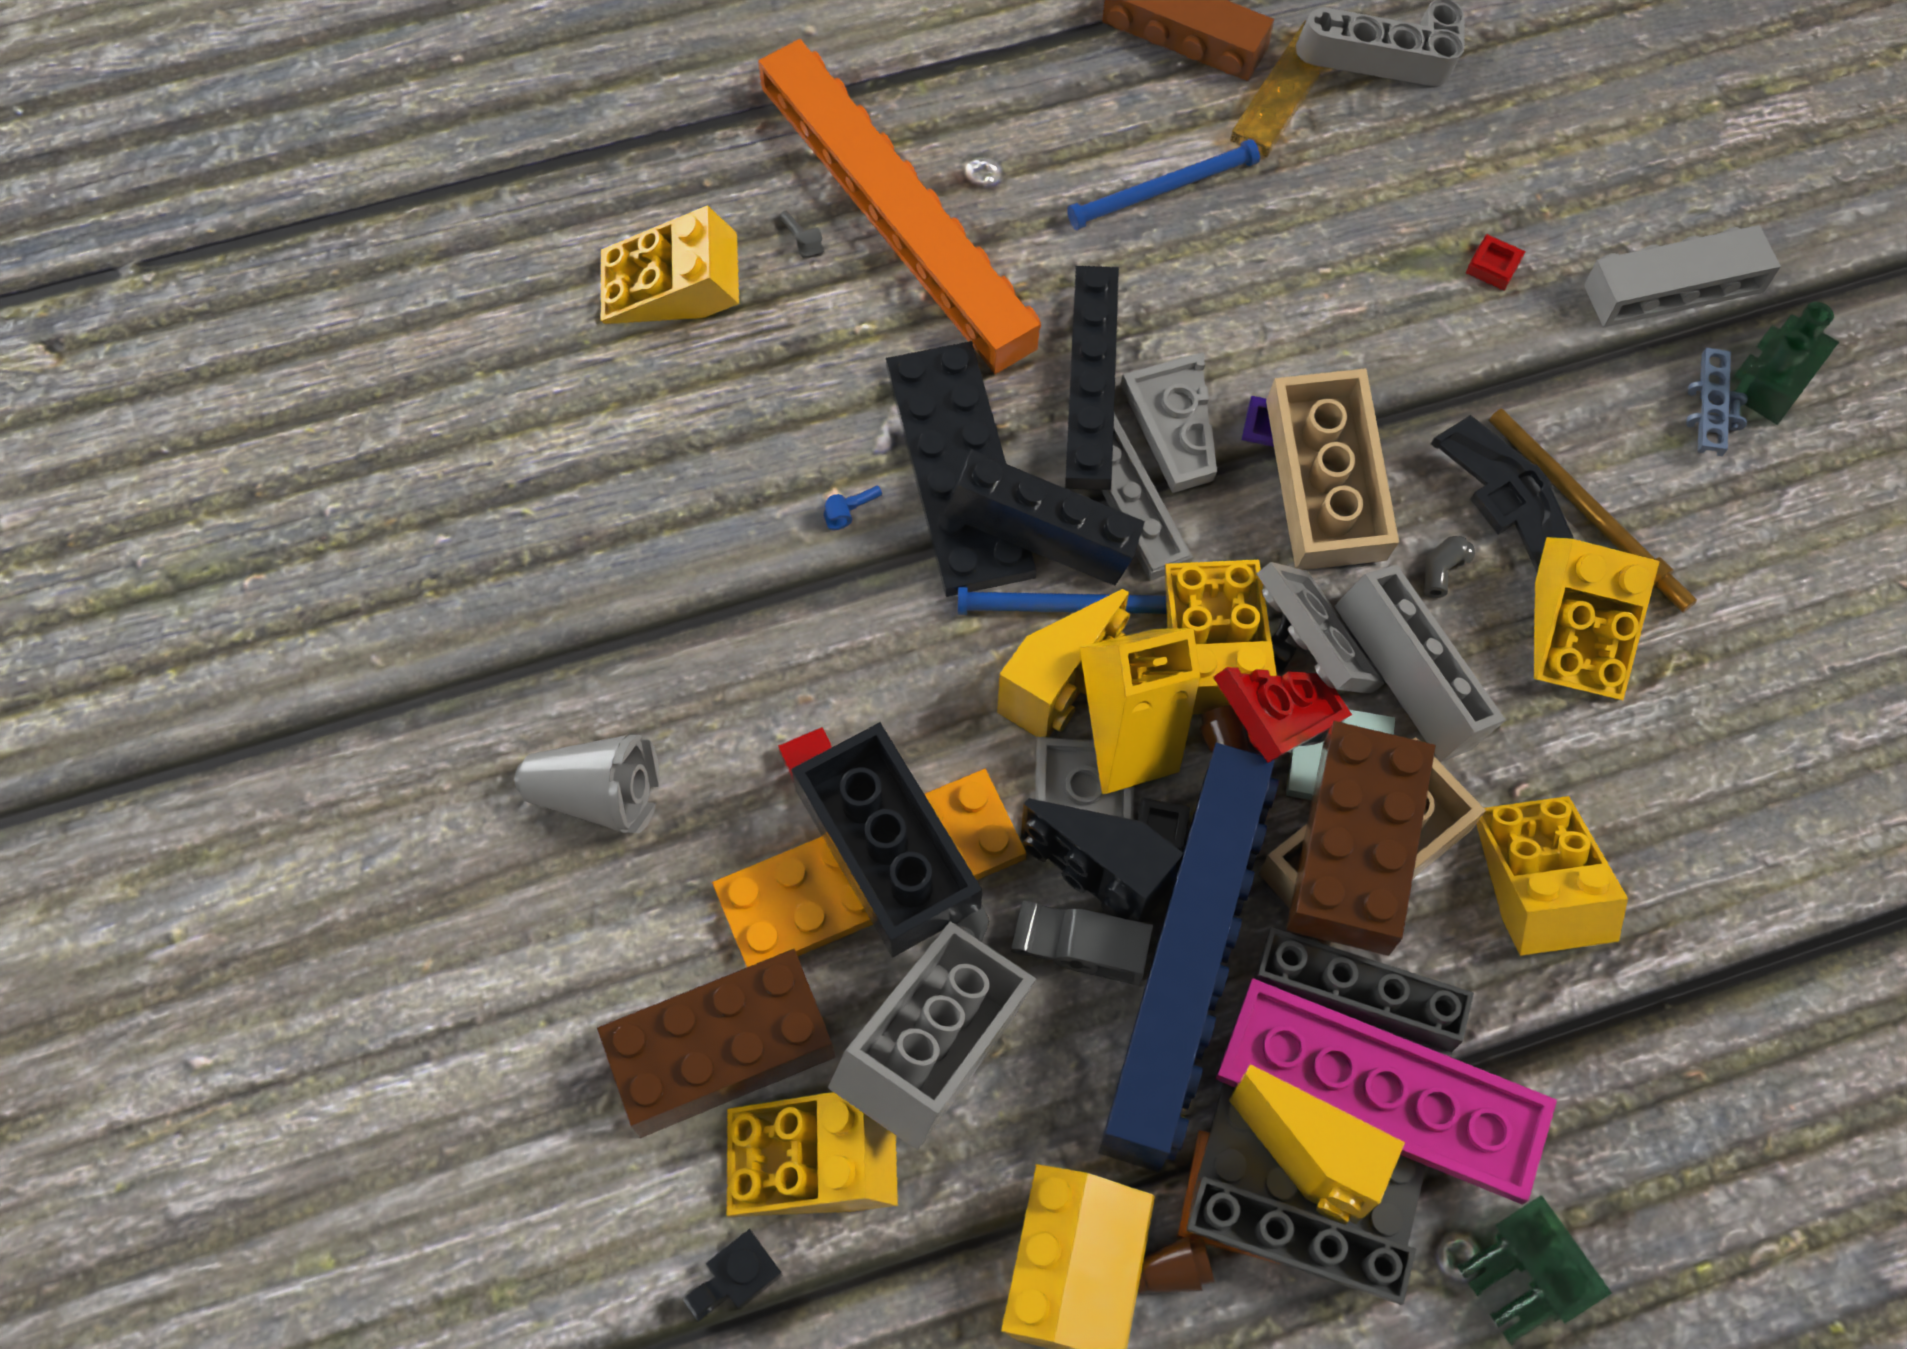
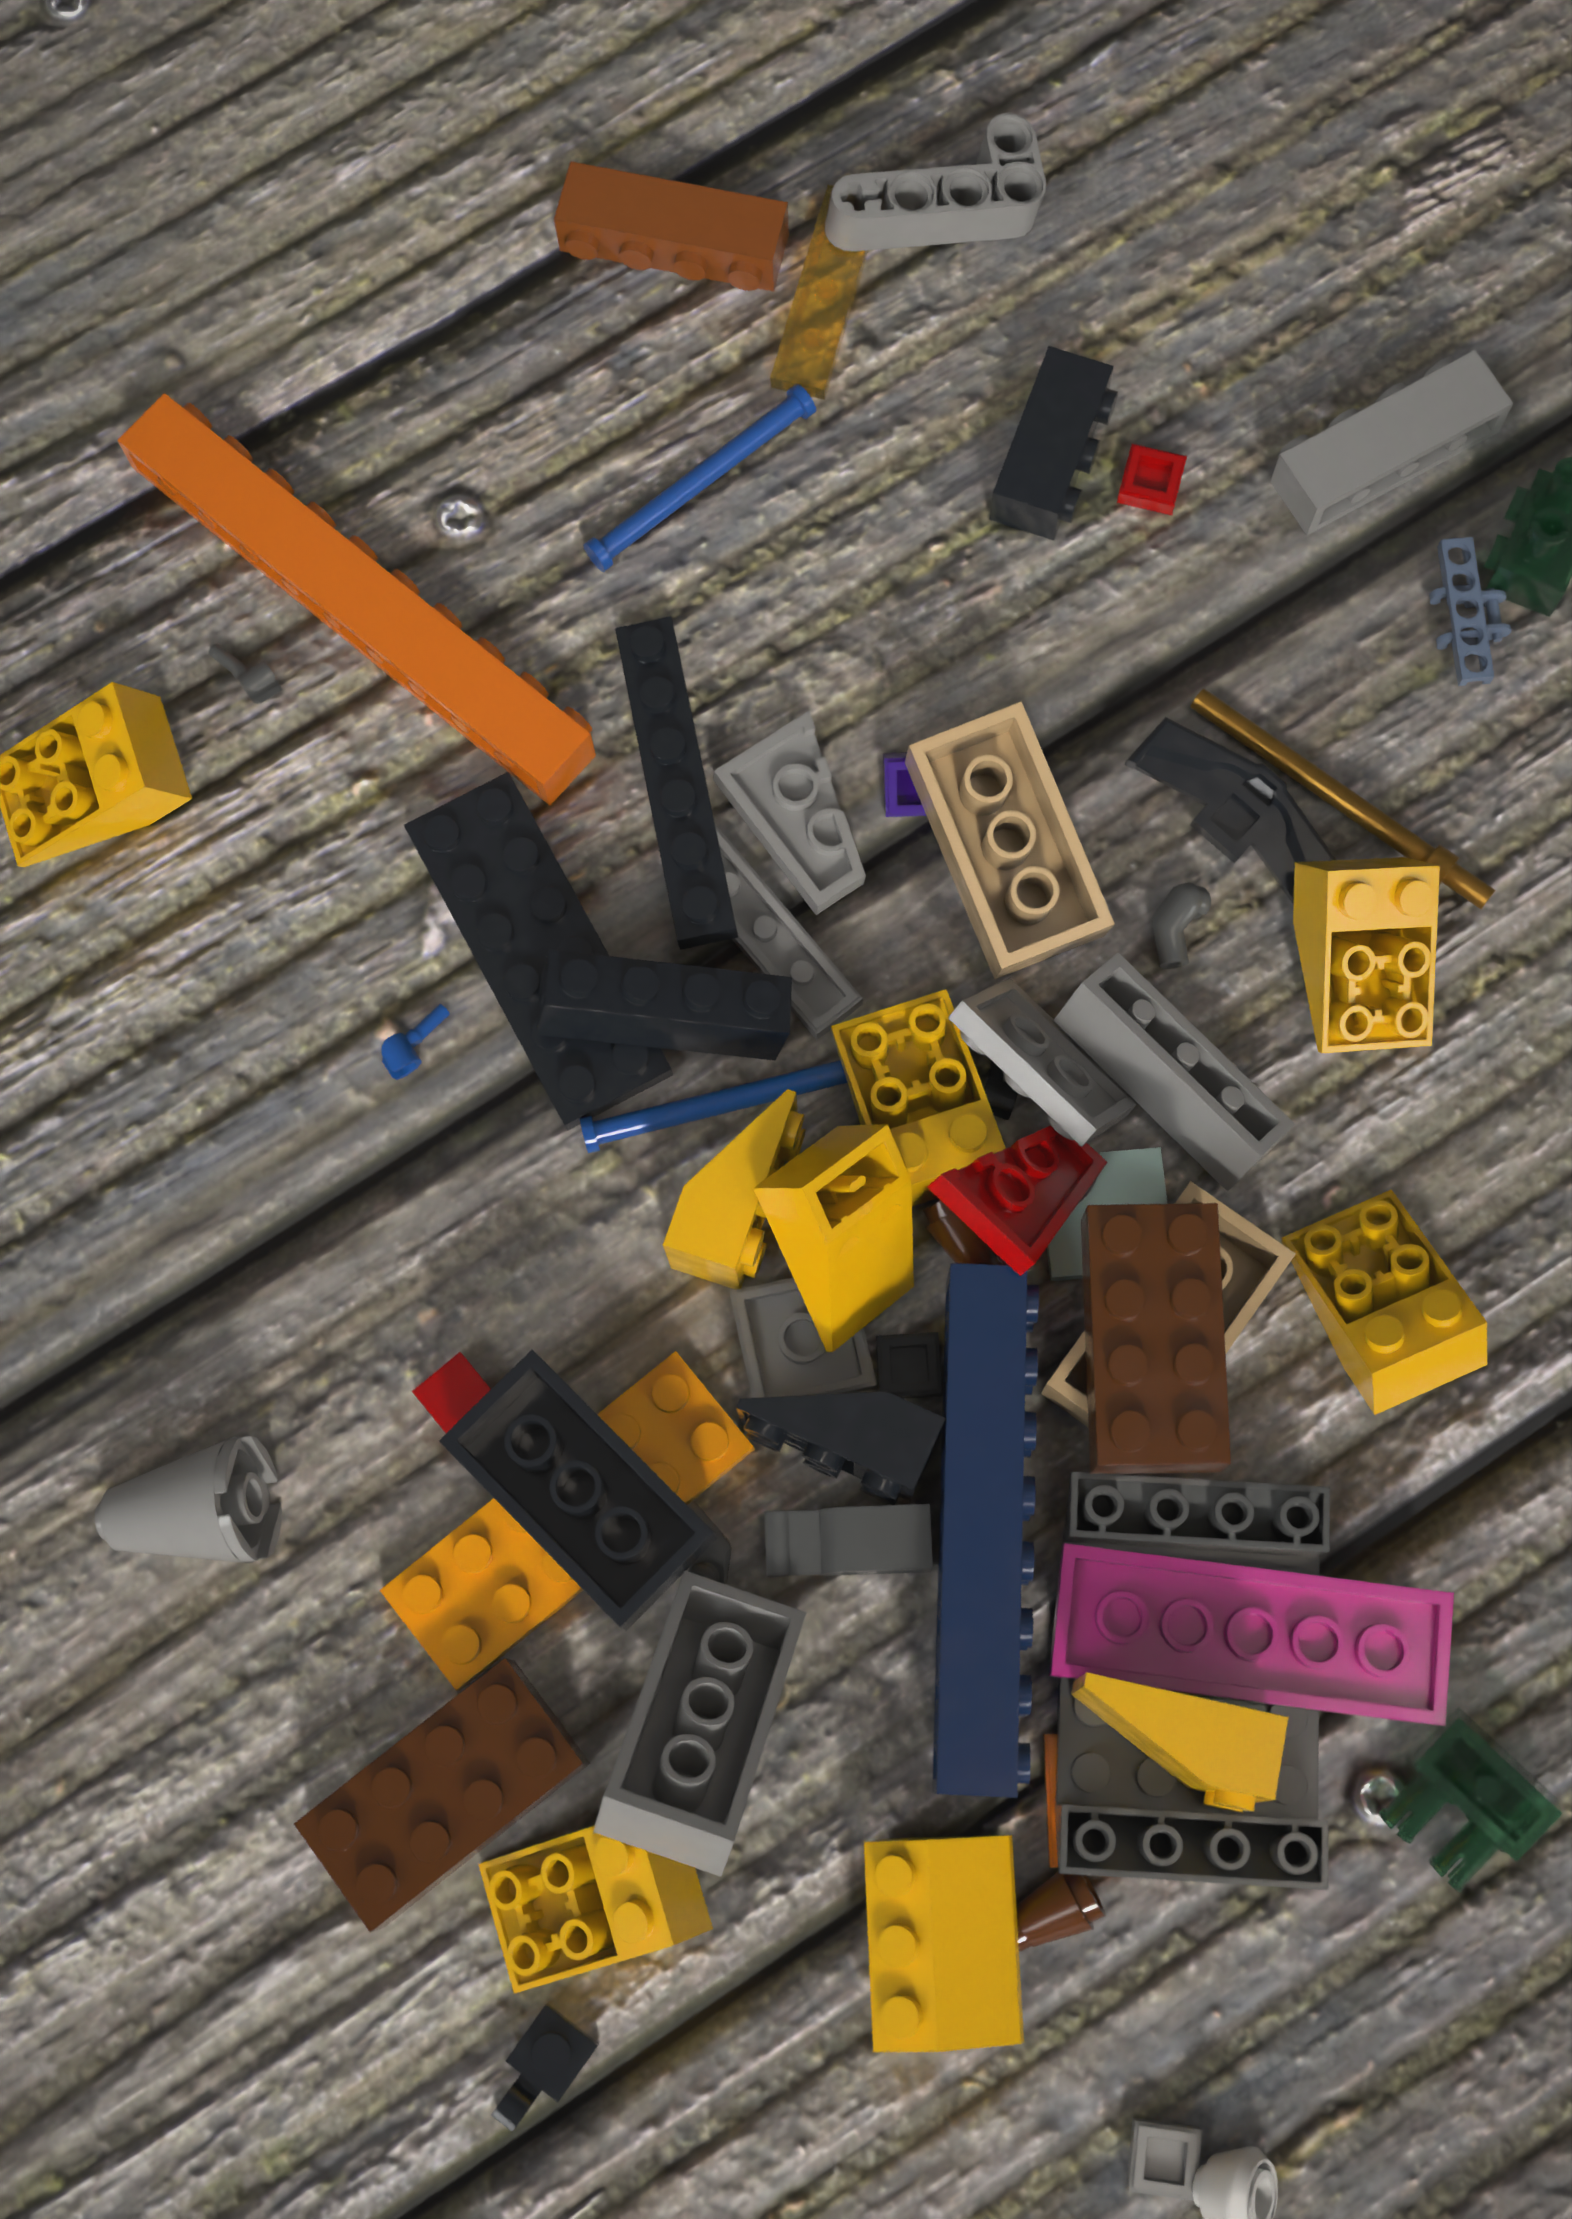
camera: 10 degrees left, 10 degrees up
none -> black brick [990,346,1118,541]

